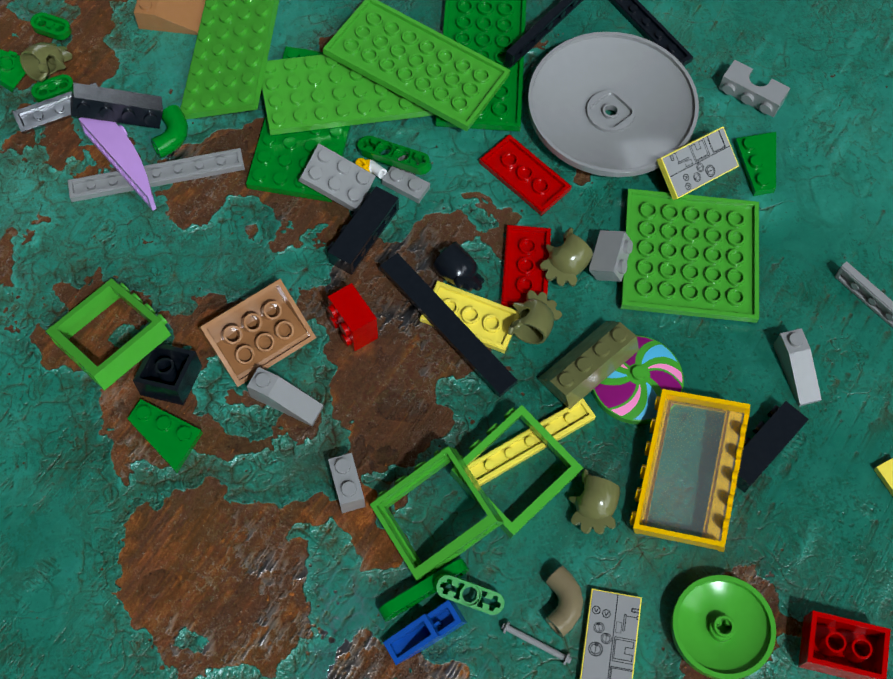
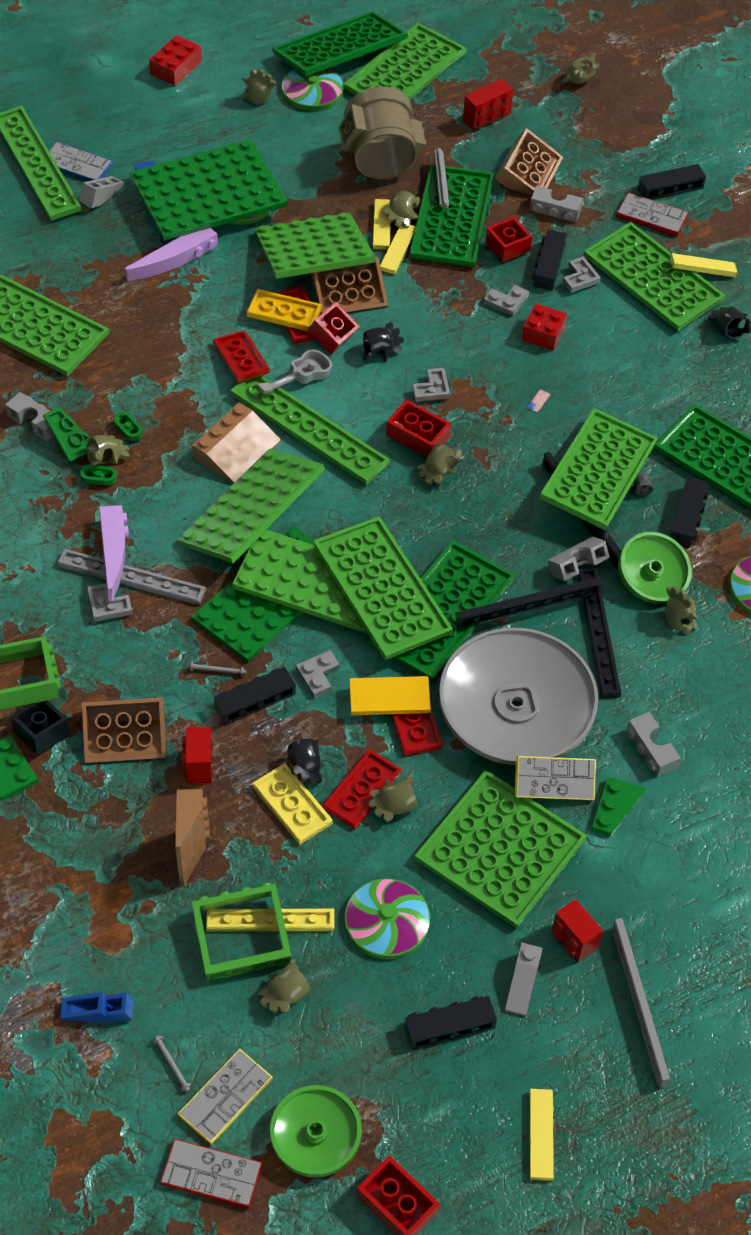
camera: 30 degrees right, 10 degrees down
brick [12,83,97,134] -> none
black brick [70,83,163,129] -> none
green cylinder [151,105,188,158] -> none
light grey slope [247,367,324,426] -> none
light grey plate [299,144,376,212] -> none
light grey brick [328,453,366,513] -> none
white arm [355,158,387,179] -> none
green beam [357,136,432,175] -> none
bright green window [370,446,504,580] -> none
green beam [378,558,469,622] -> none
black tile [380,253,518,397] -> none
green beam [433,573,505,615] -> none
olive piece [508,290,562,345] -> none
olive slope [538,321,639,409] -> none
dark tan cylinder [545,566,583,638] -> none
light grey brick [589,230,633,282] -> none
clear window [630,389,750,552] -> none
none -> light grey plate [88,583,133,622]
none -> medium nougat slope [175,789,210,886]
none -> light grey axle [188,661,246,677]
none -> yellow tile [350,676,431,715]
none -> red brick [551,899,603,963]

